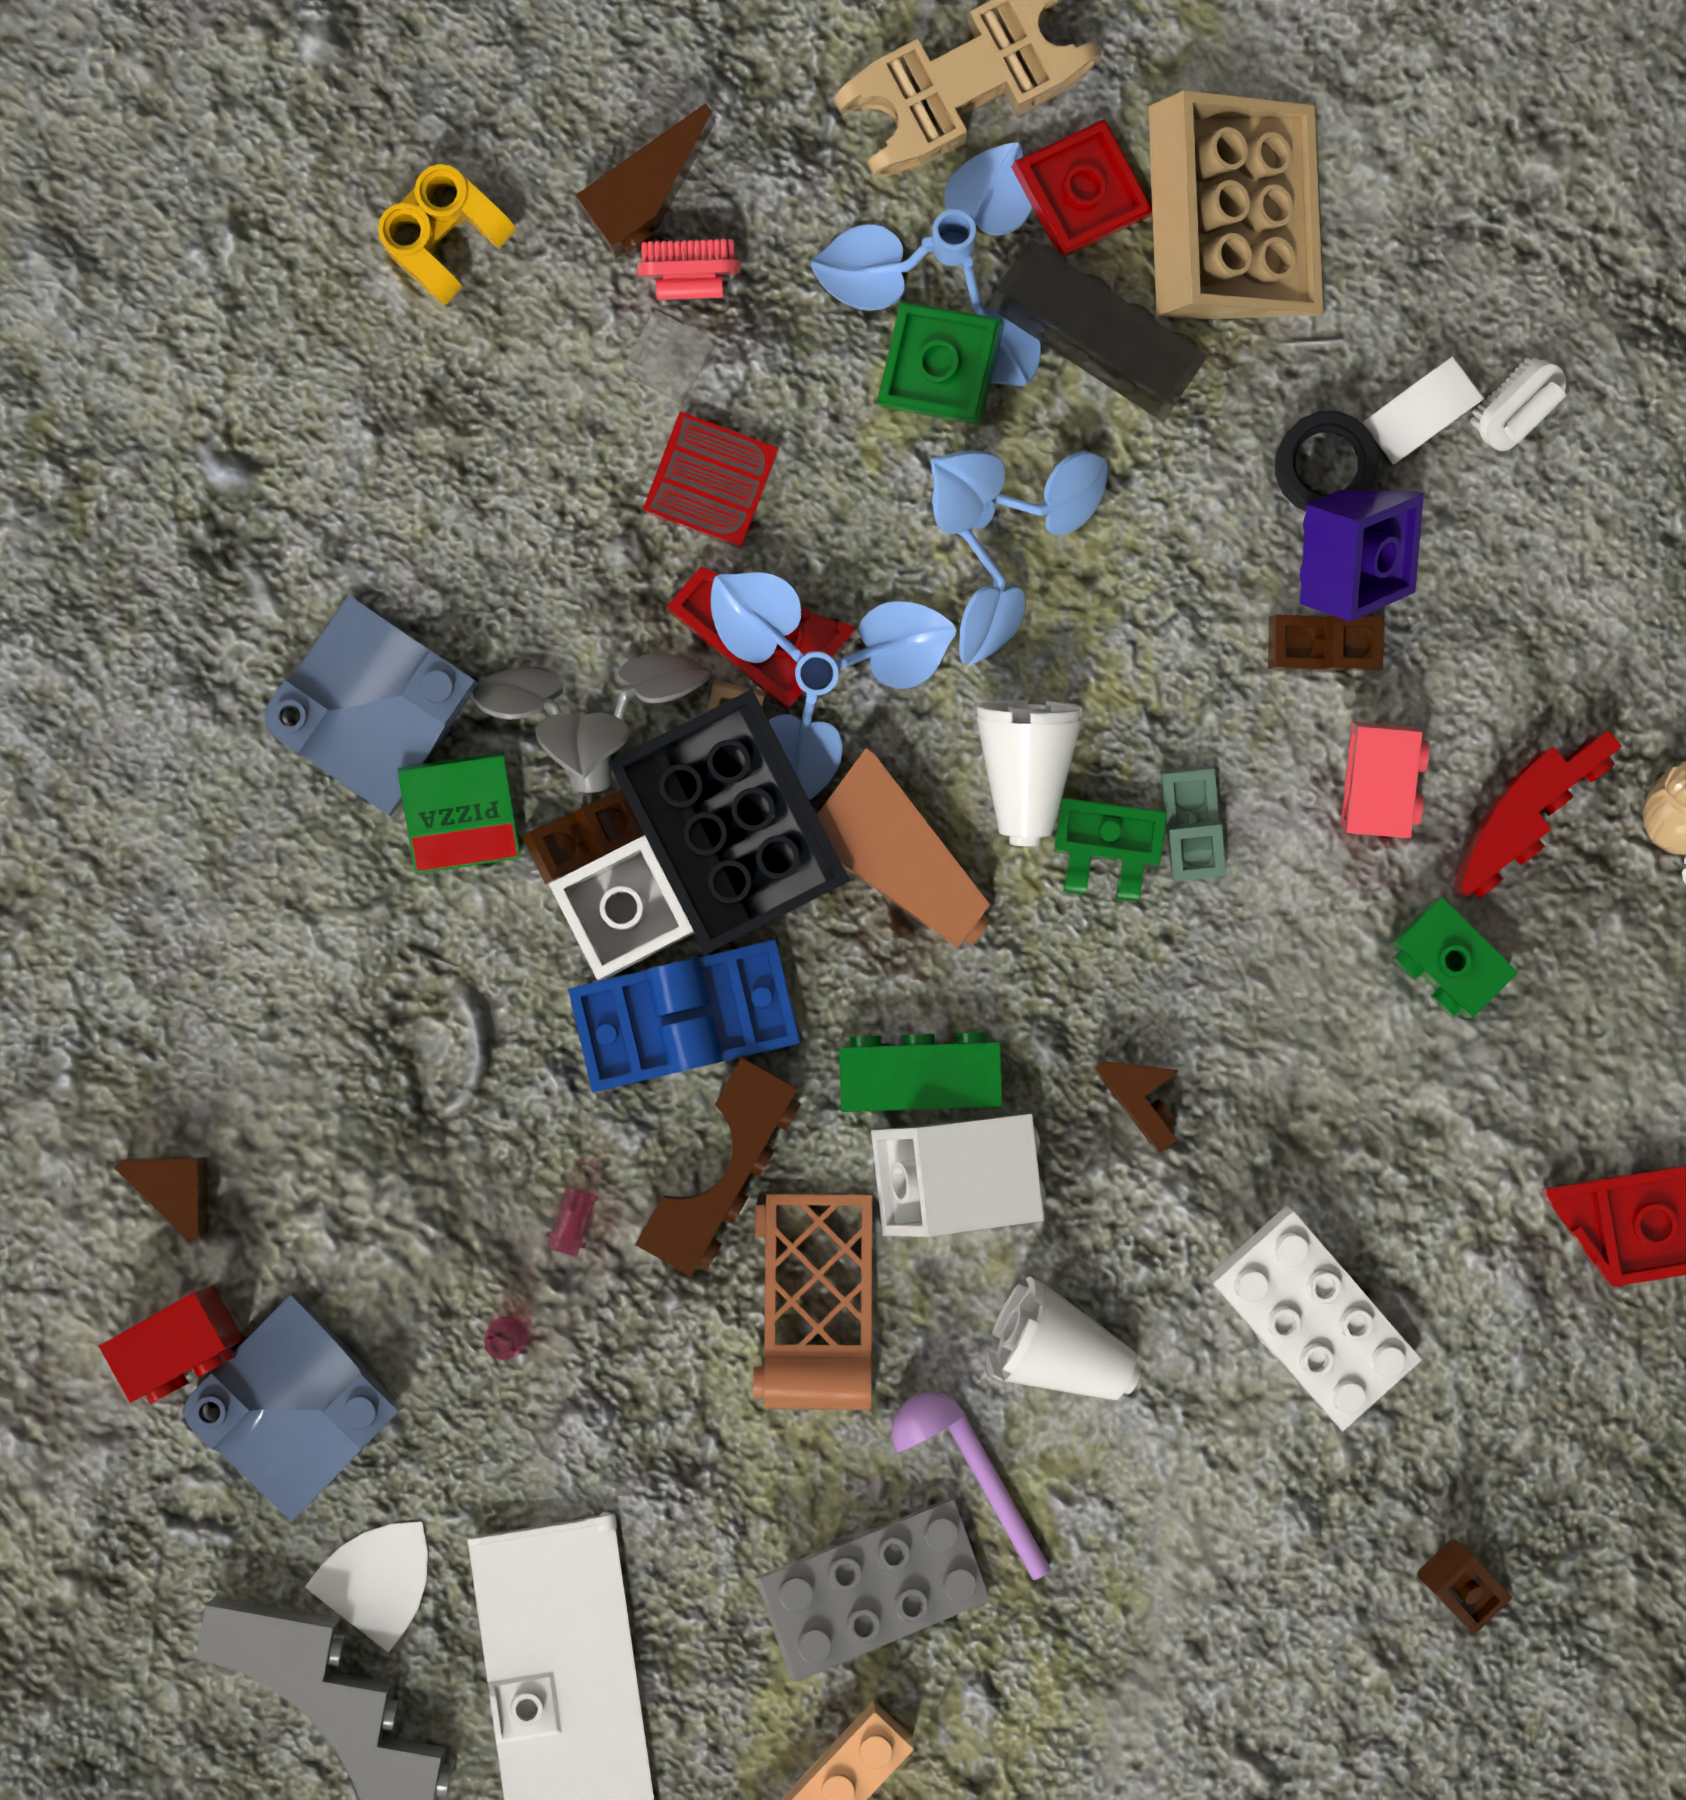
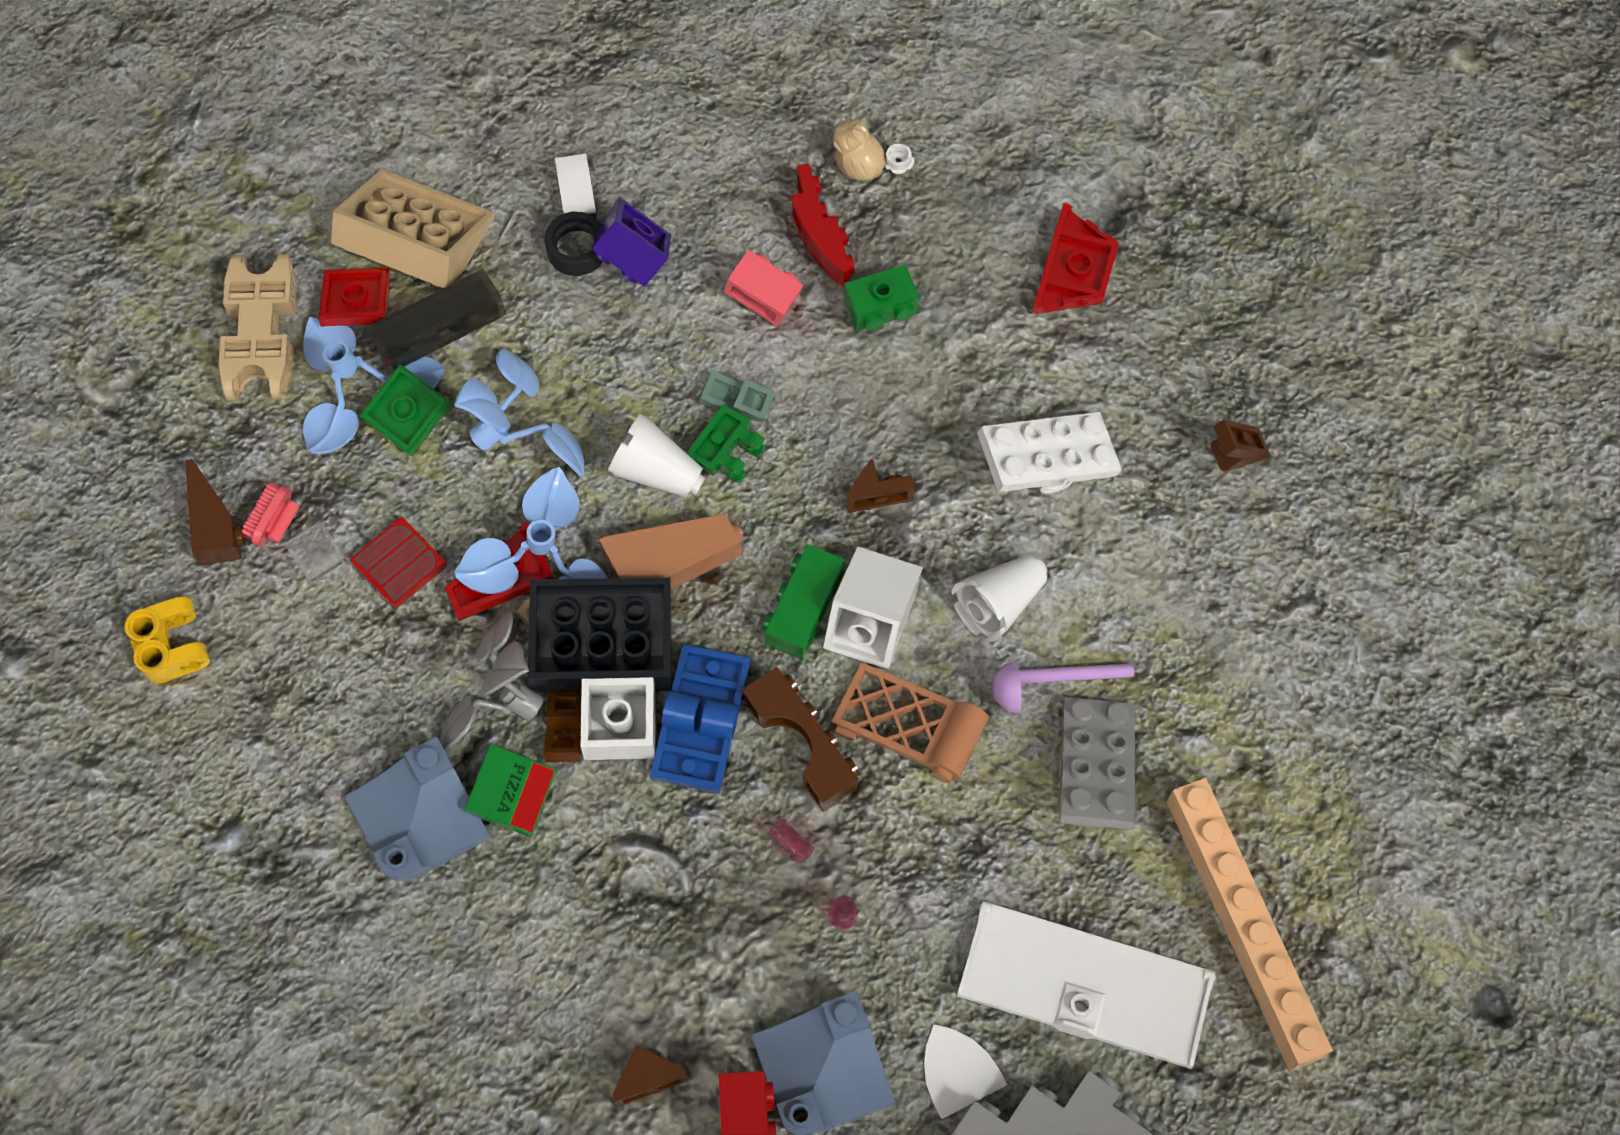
camera: 65 degrees left, 20 degrees down
reddish brown slope [1268,614,1384,671] -> none
white piece [1470,358,1566,451] -> none

